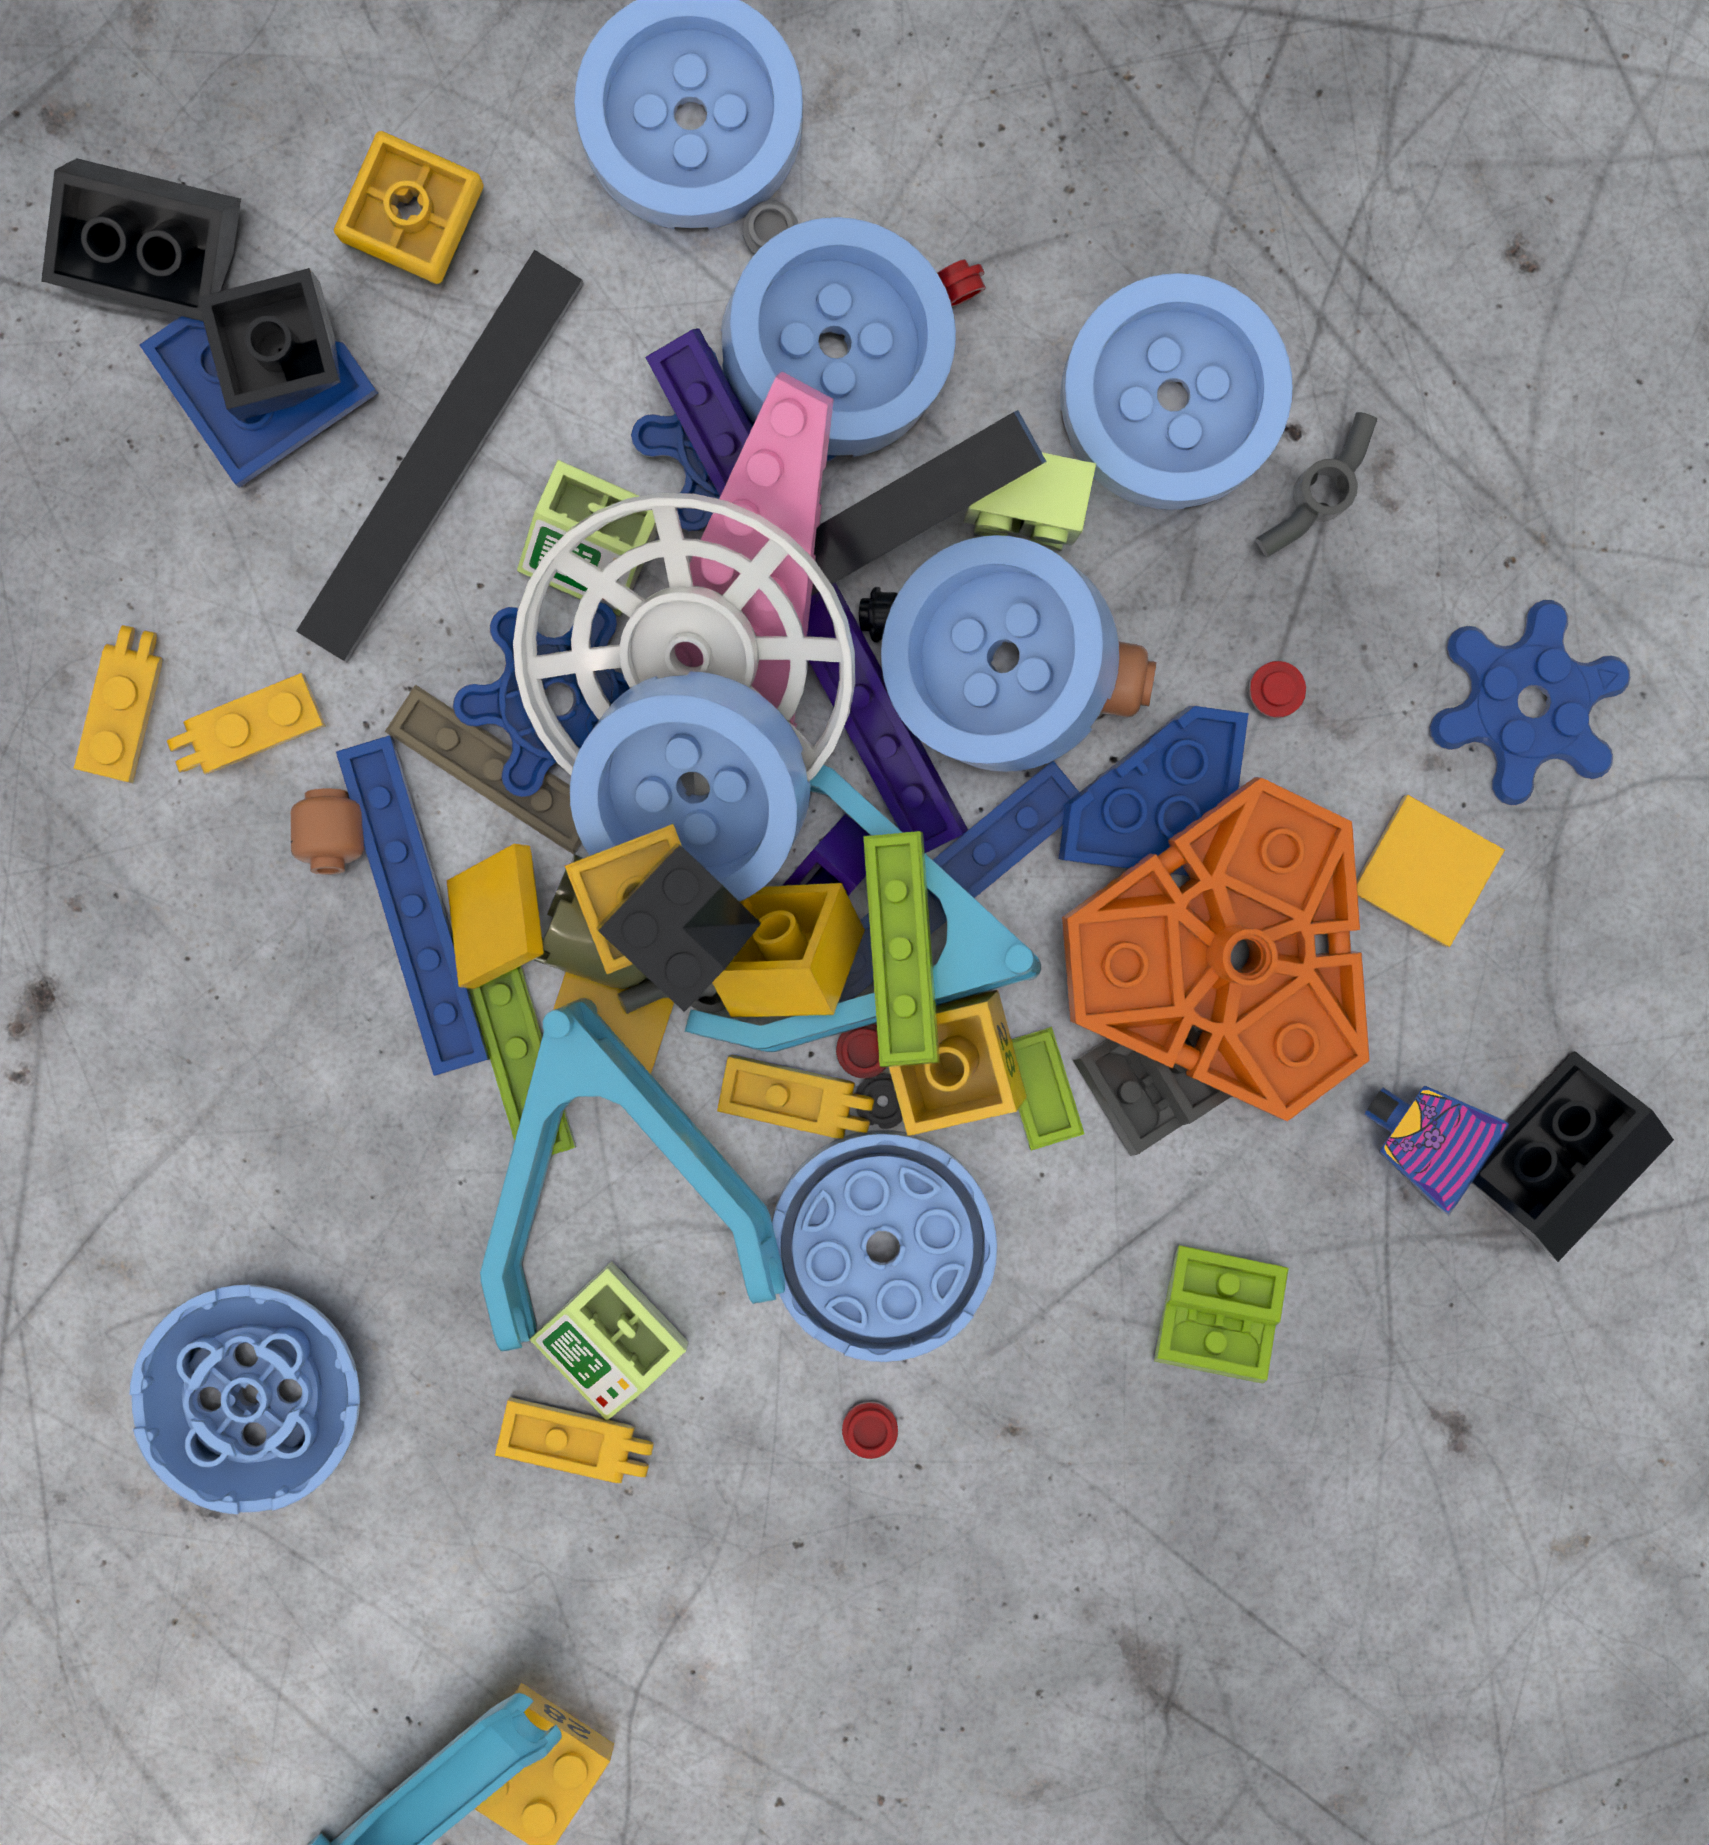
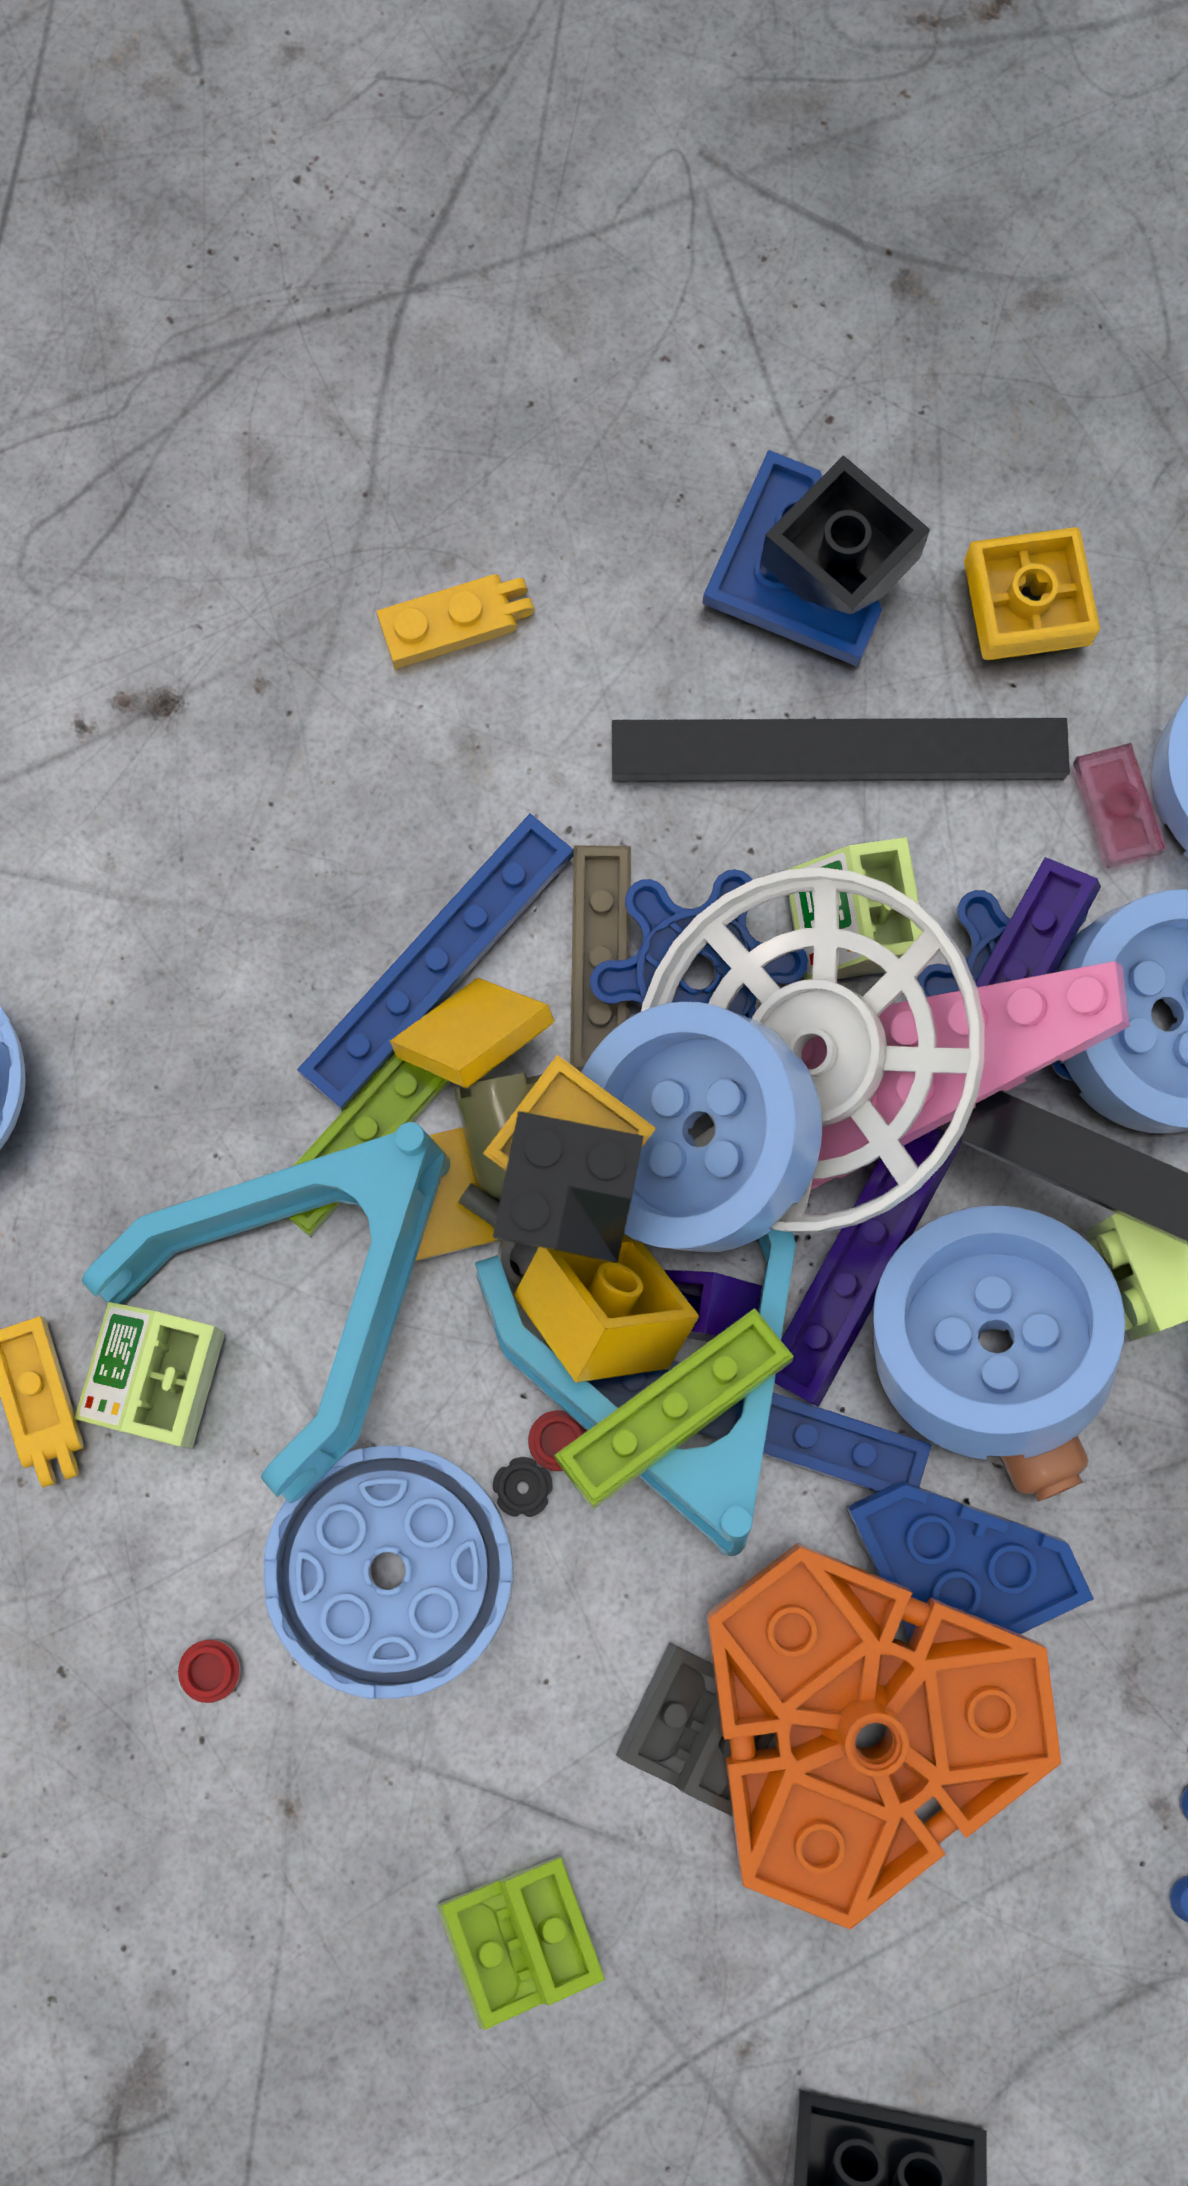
camera: 50 degrees right, 10 degrees down
black slope [41,158,241,321] -> none
yellow hinge [166,673,326,774] -> none
nougat head [291,788,364,875] -> none
yellow hinge [717,1054,874,1139] -> none
black plate [859,587,898,642] -> none
yellow brick [889,990,1027,1136] -> none
lime tile [1011,1026,1085,1151] -> none
red plate [1249,661,1306,718] -> none
yellow tile [1356,795,1505,947] -> none
torso [1365,1086,1509,1216] -> none
none -> clear pink plate [1073,743,1166,869]

